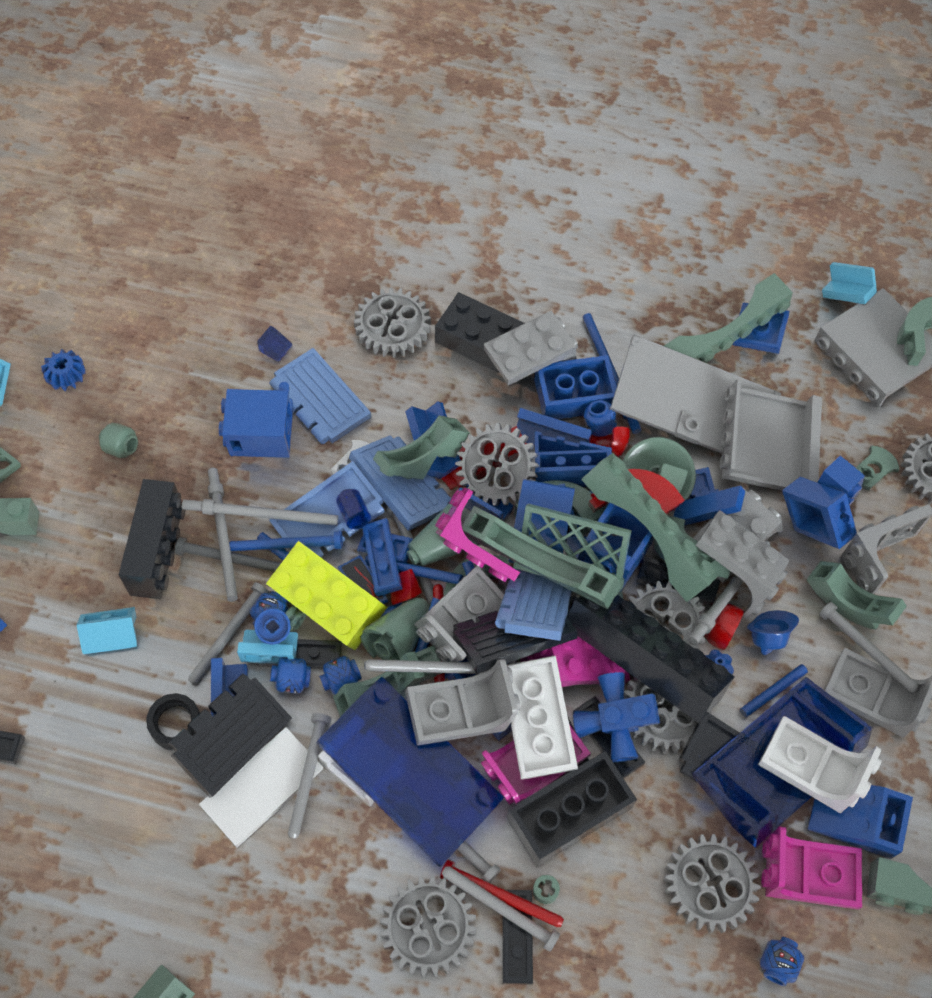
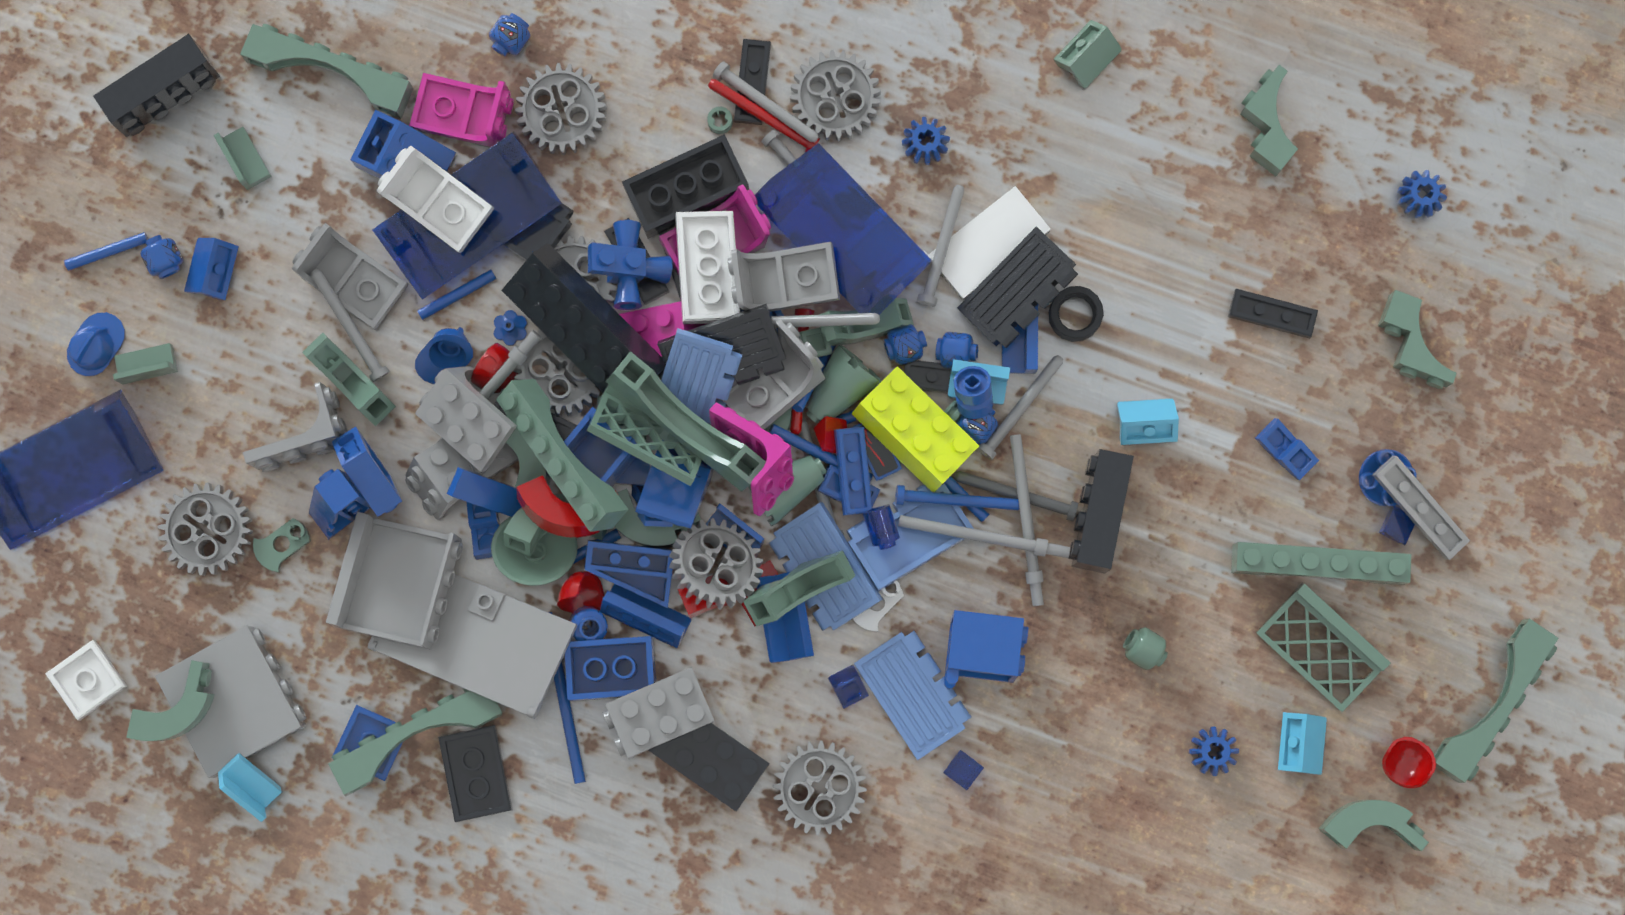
camera: 170 degrees left, 20 degrees up
none -> black tile [438,725,513,822]
none -> clear blue slope [828,665,869,709]
none -> blue gear [902,116,950,165]

